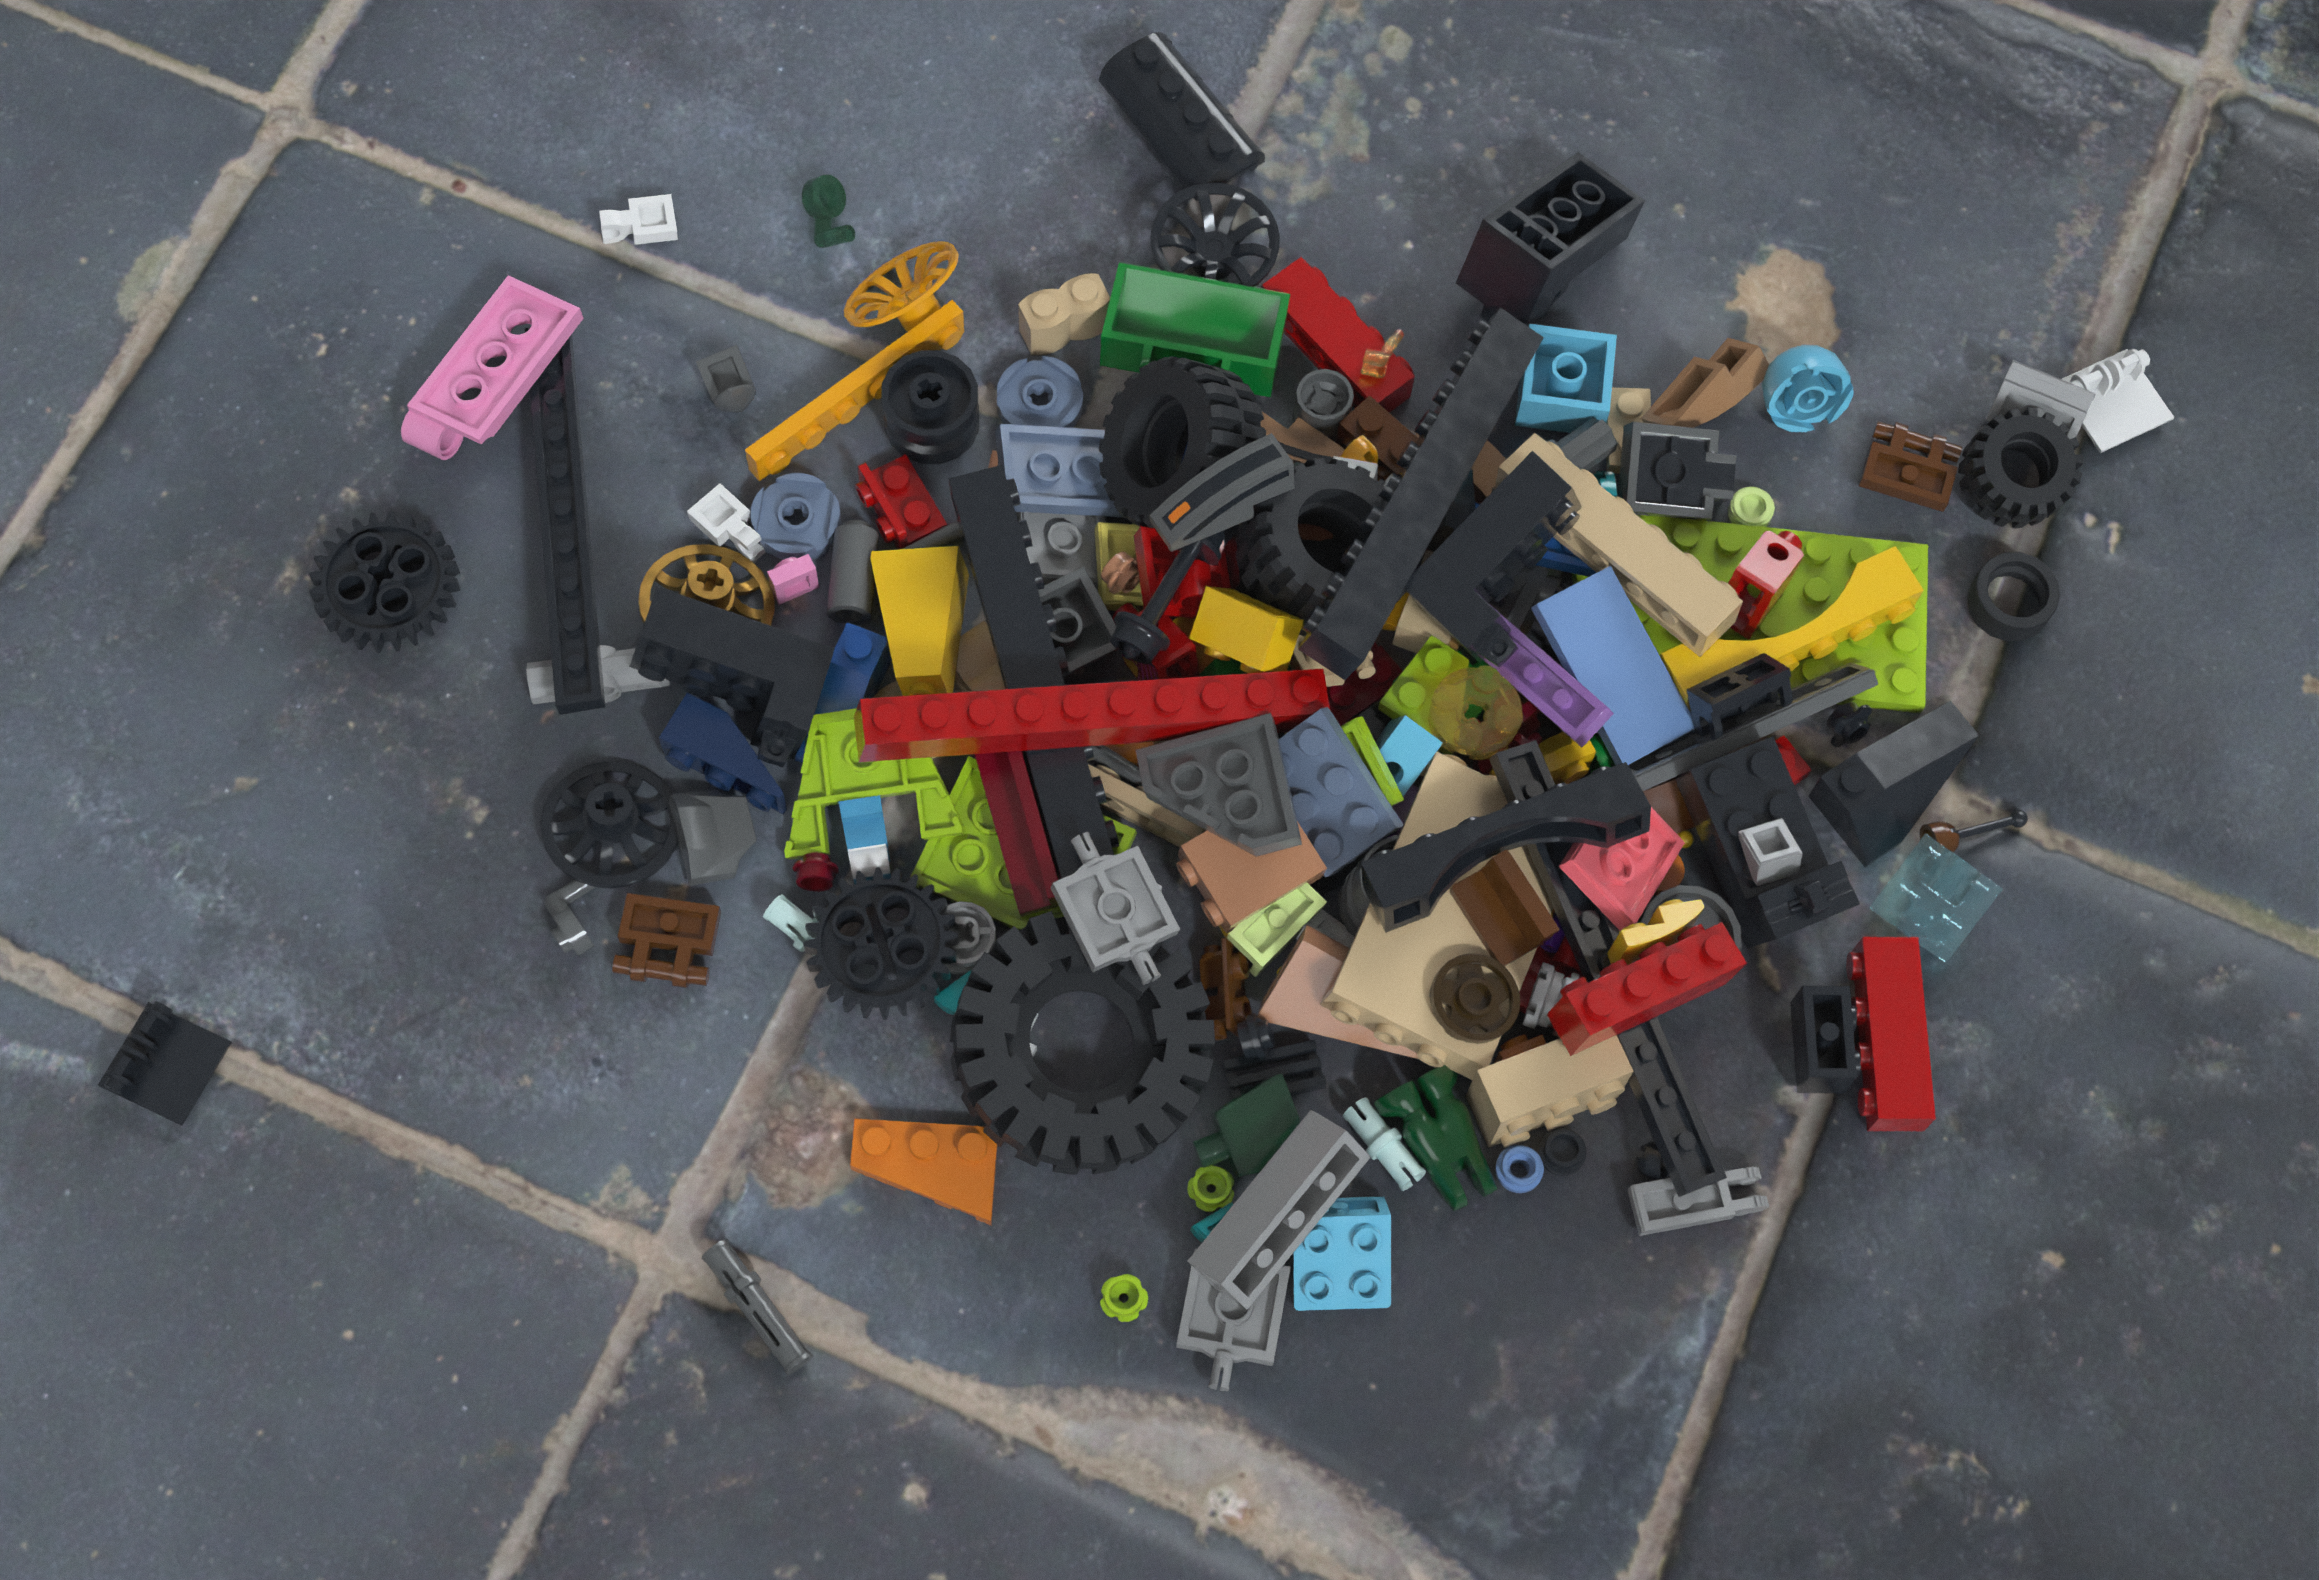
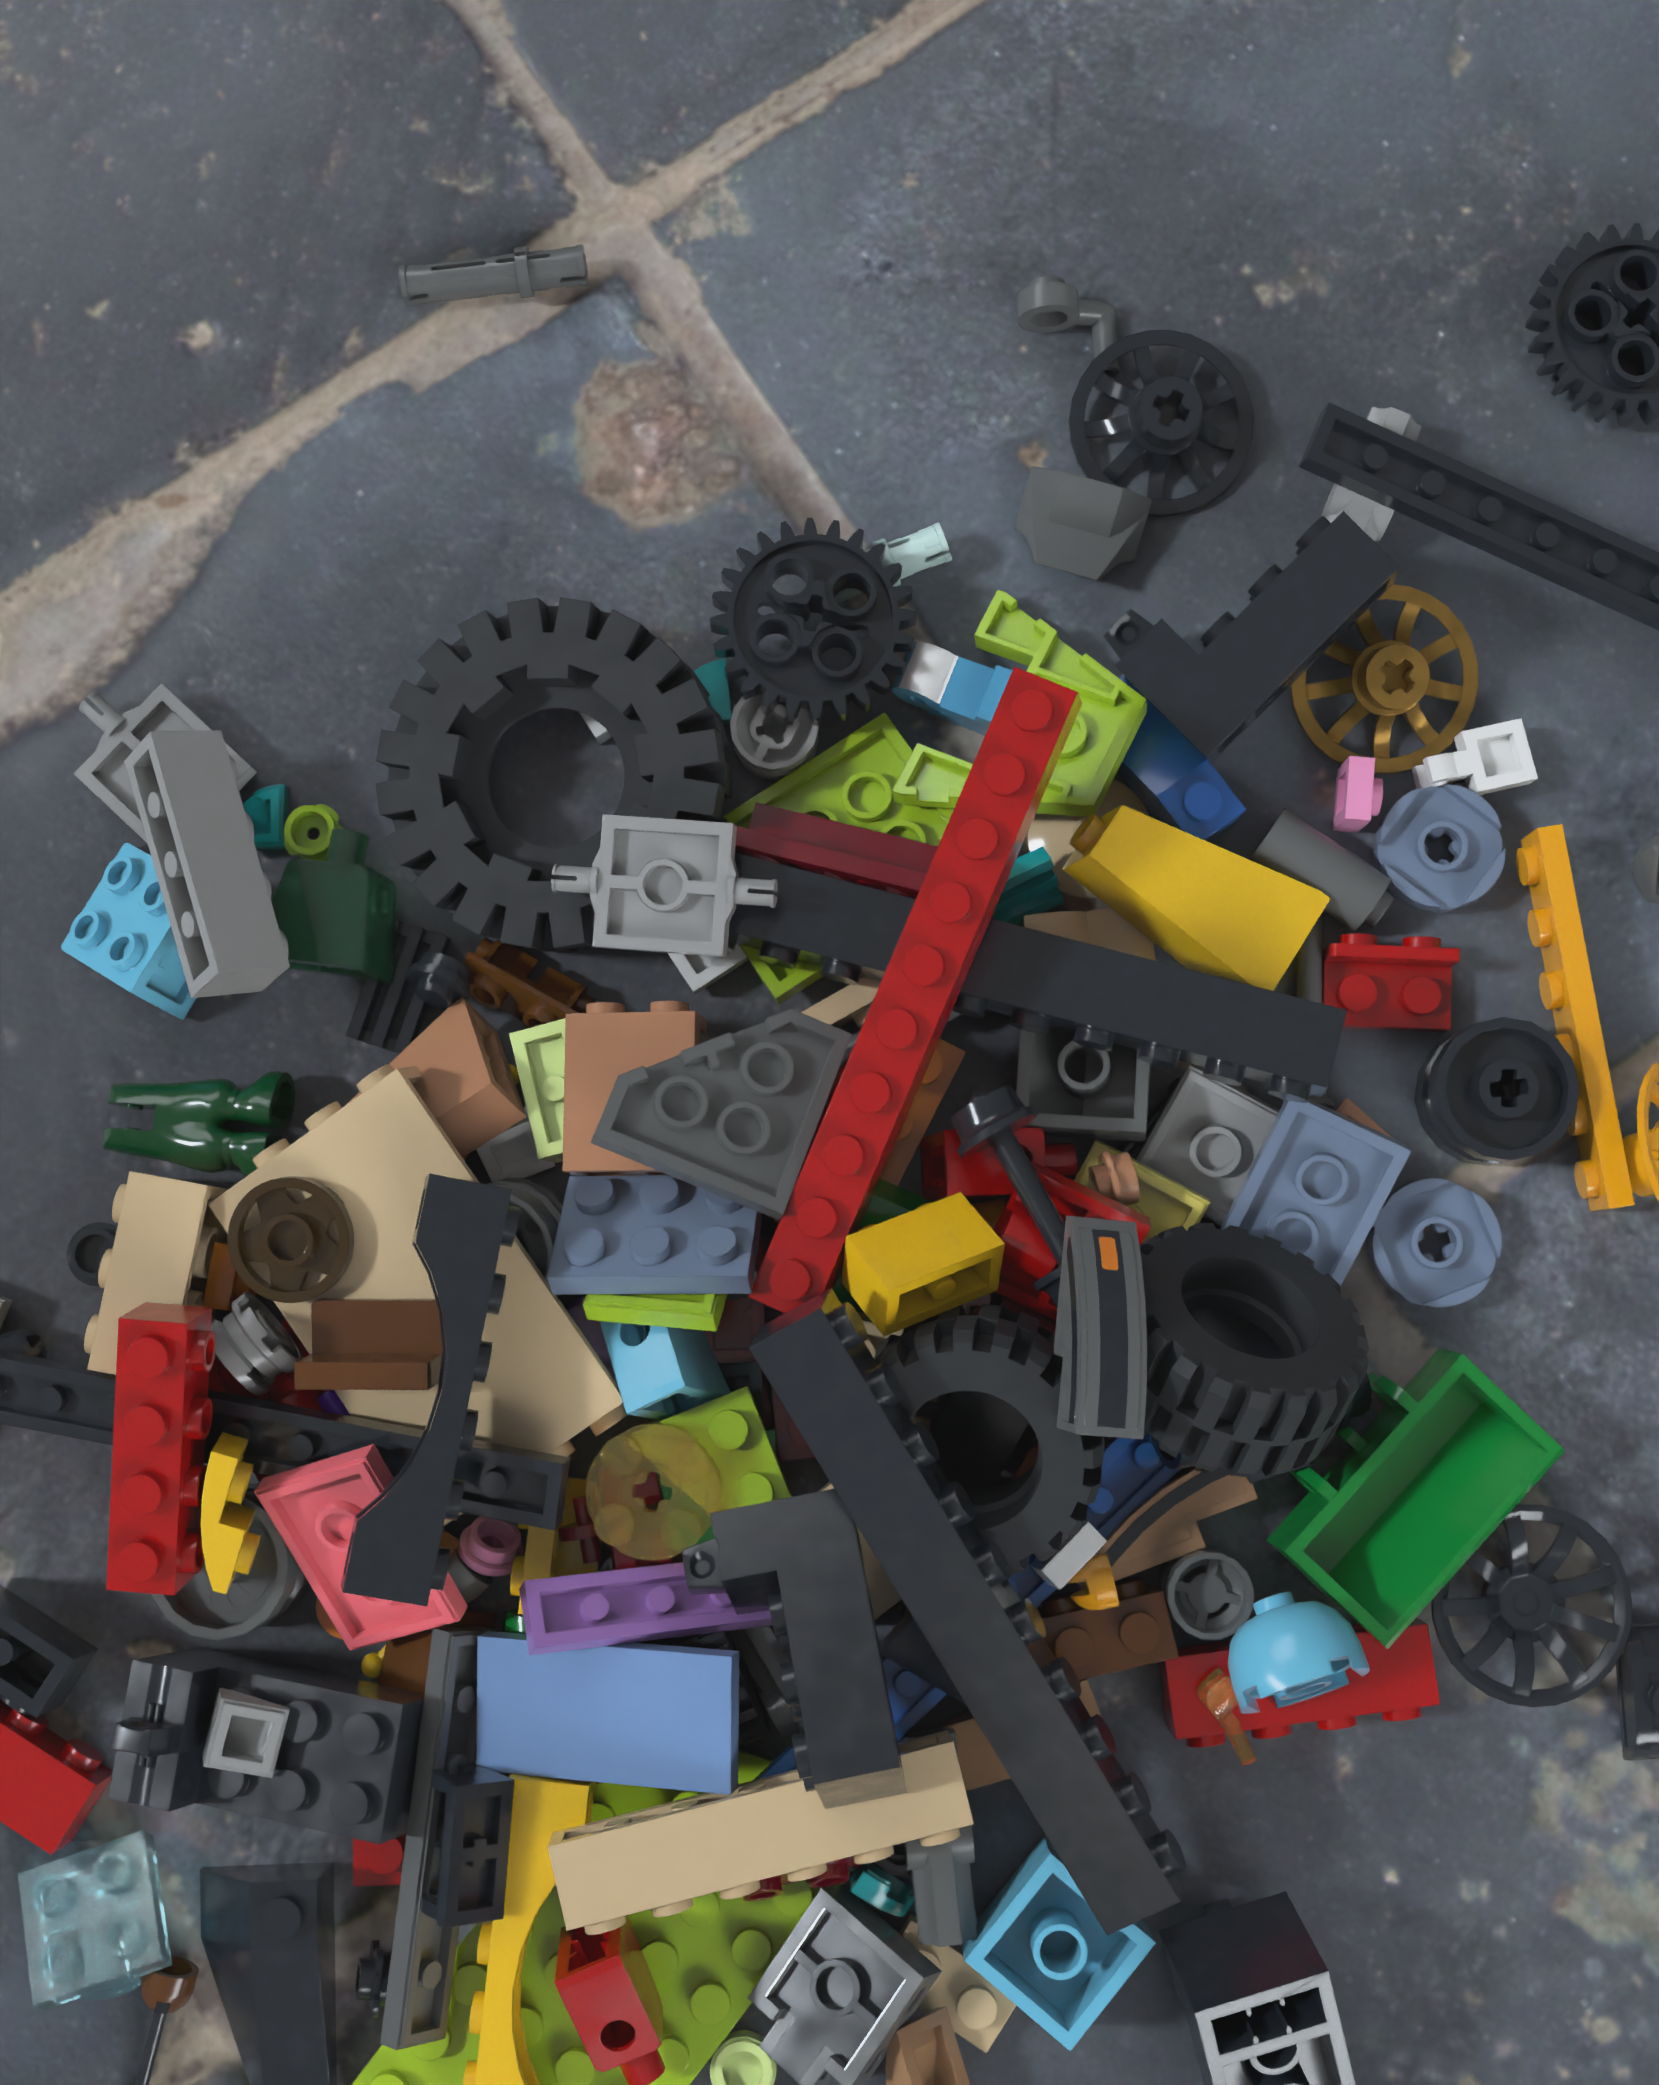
camera: 130 degrees right, 15 degrees up
reddish brown plate [612,893,721,988] -> none
dark blue slope [659,693,787,815] -> none
dark red plate [792,852,839,892] -> none
orange wing [850,1119,998,1226] -> none
tan brick [1018,273,1110,356] -> none
lime plate [1100,1274,1148,1322] -> none
light aqua pin [1343,1097,1426,1191] -> none
medium blue plate [1495,1145,1544,1193] -> none
none -> medium azure cylinder [1228,1592,1370,1714]

